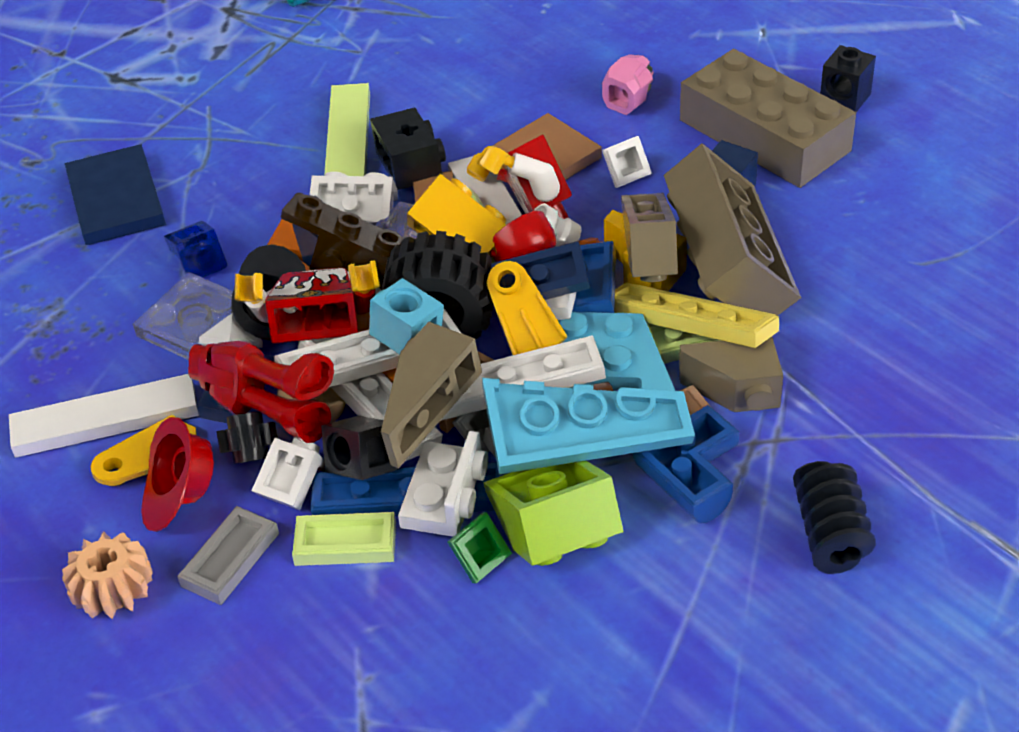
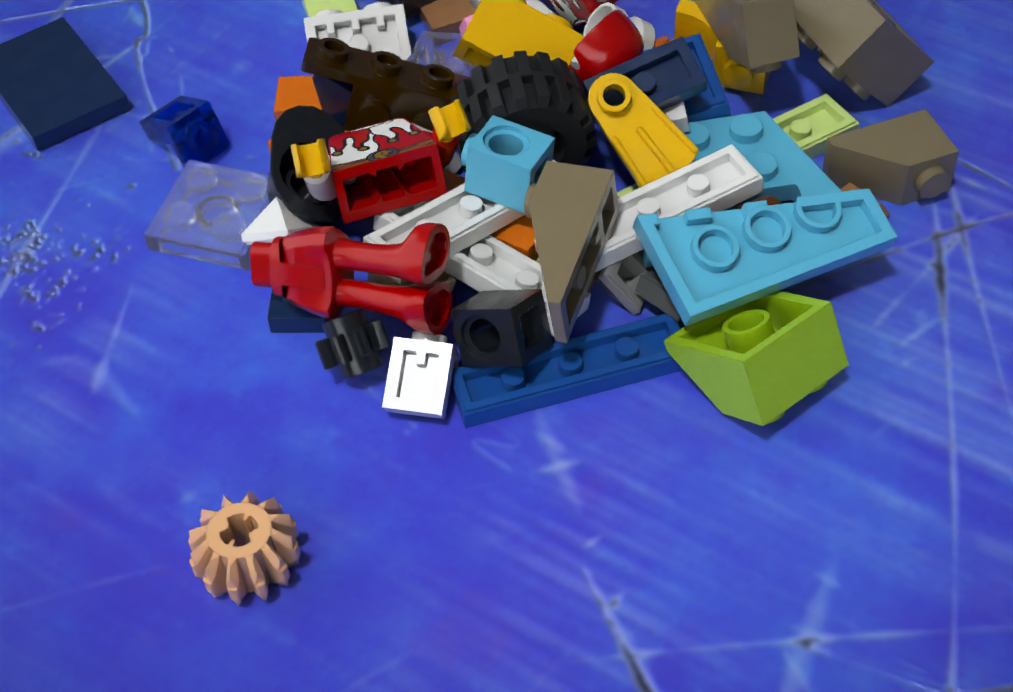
camera: 15 degrees left, 5 degrees up
white tile [9,374,199,458] -> none
yellow piece [91,415,197,486] -> none
red piece [141,417,214,532] -> none
light grey tile [177,506,279,605] -> none
yellowish green tile [292,512,396,566] -> none
white bracket [398,431,488,537] -> none
green slope [447,512,512,584] -> none
light yellow tile [614,282,779,348] -> none
blue brick [632,405,739,523] -> none

